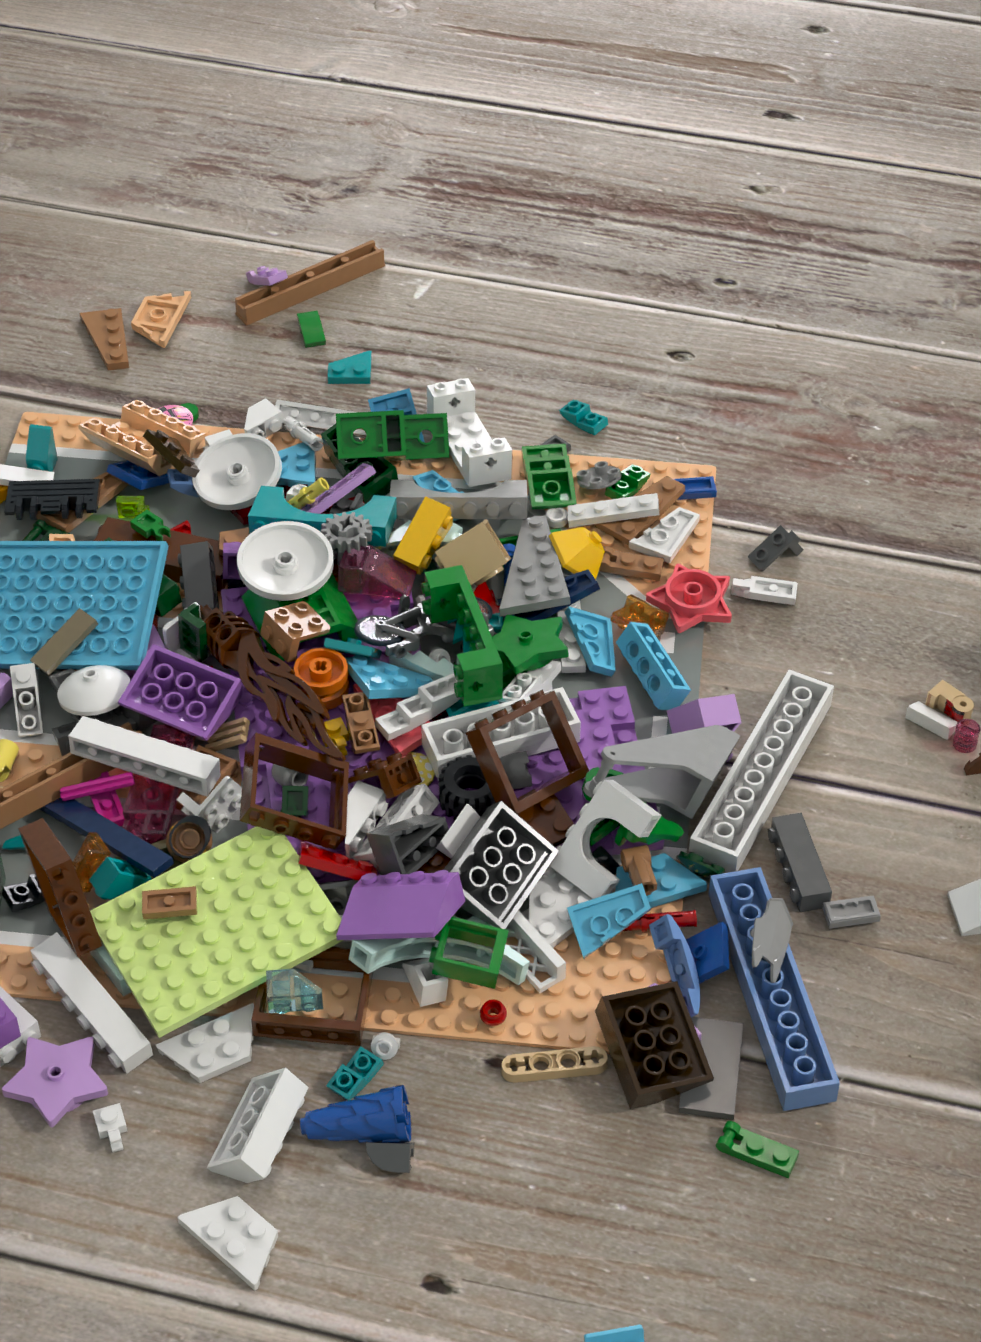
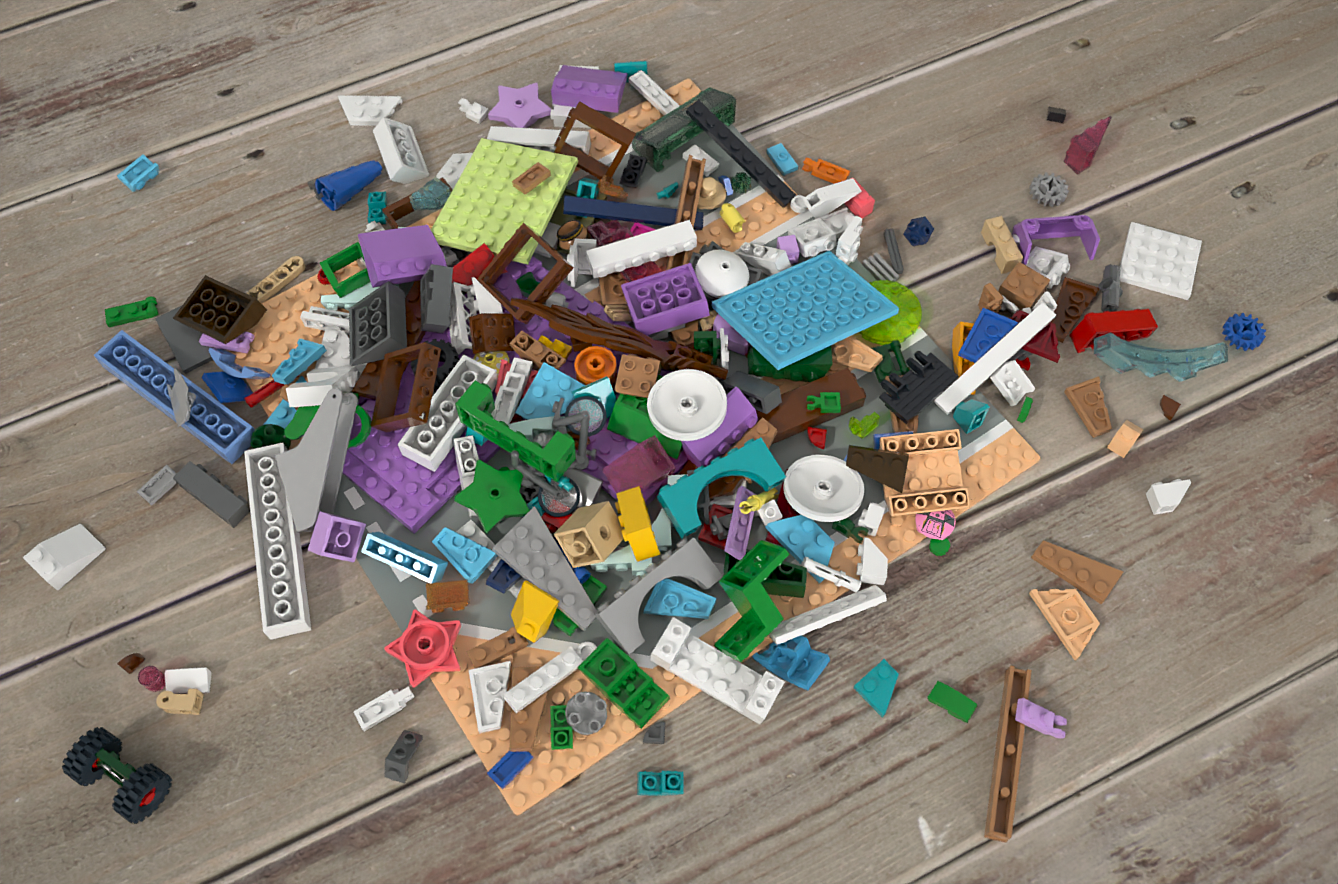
camera: 140 degrees right, 15 degrees up
dark tan tile [30,608,98,676] -> none
dark pink axle [60,772,135,801] -> none
light grey gear [321,512,372,553] -> none
white slope [436,804,481,858] -> none

